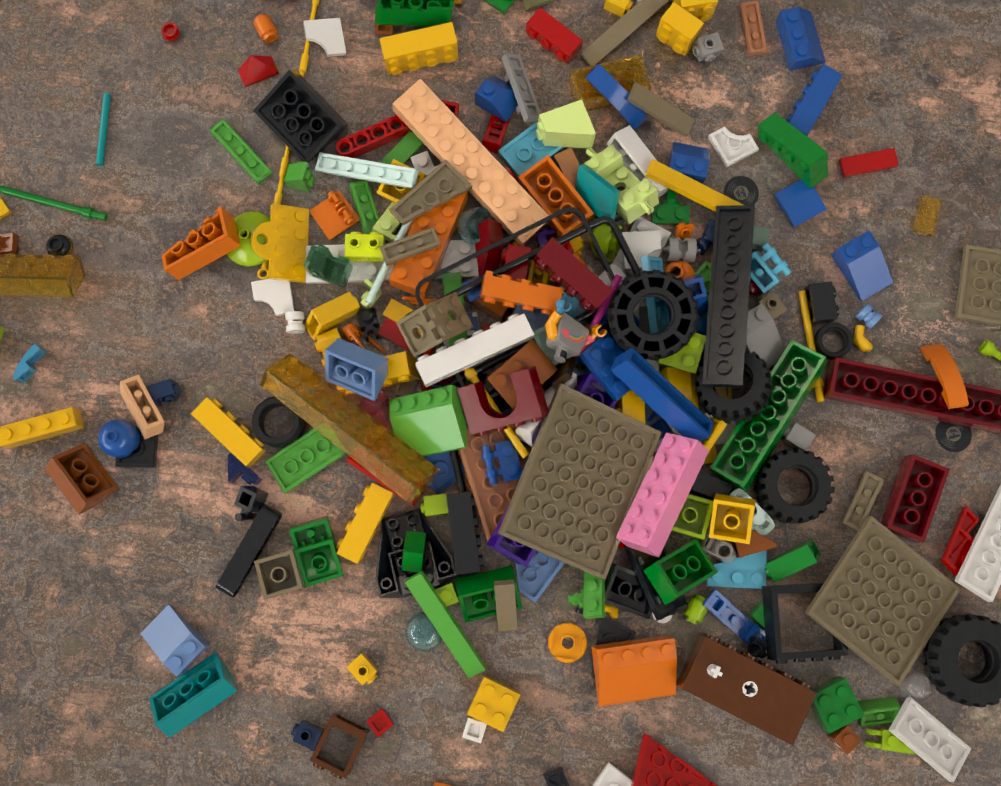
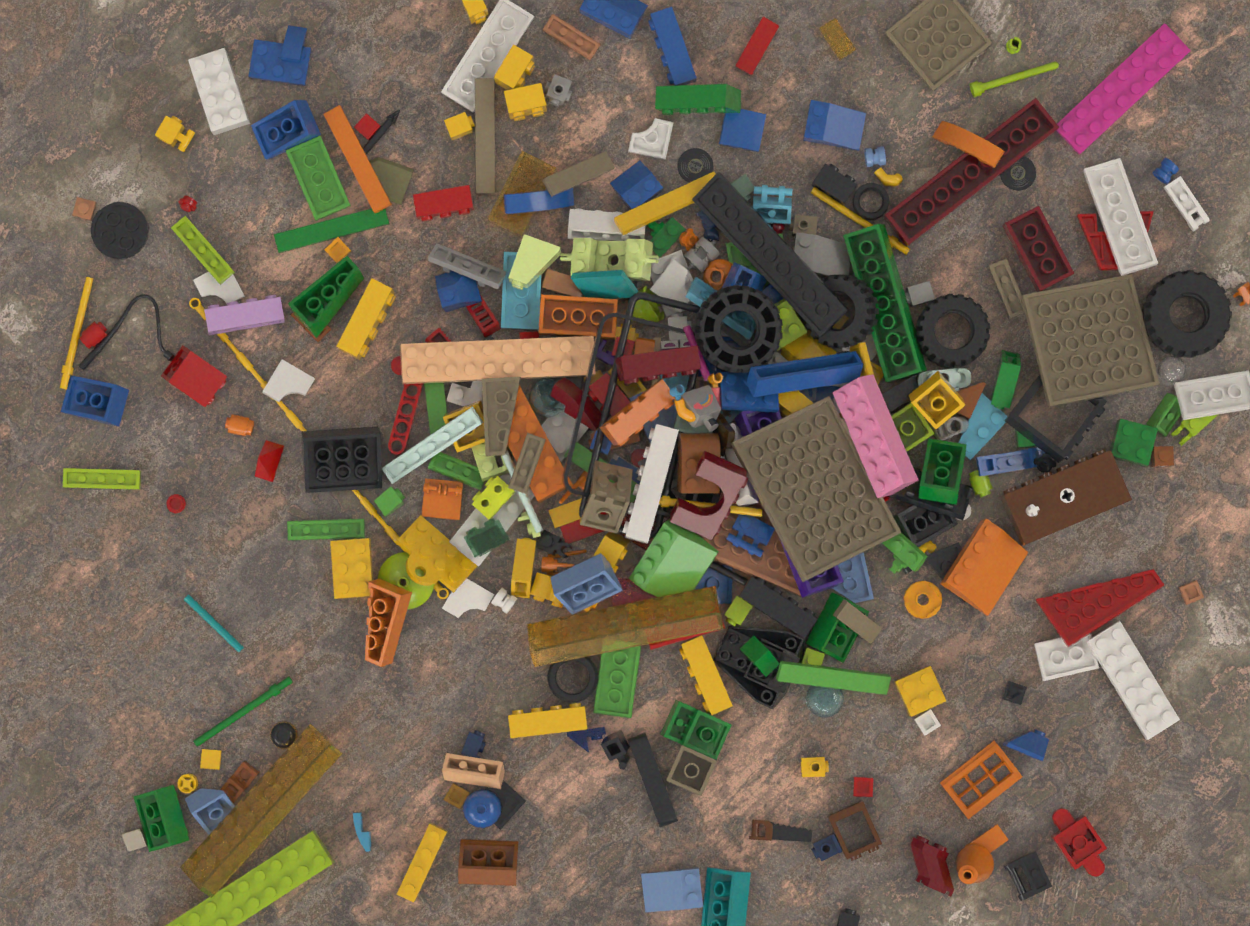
camera: 45 degrees left, 5 degrees up
none -> yellow brick [330,538,373,599]
none -> pearl gold plate [443,783,470,809]
none -> black piece [749,819,812,842]

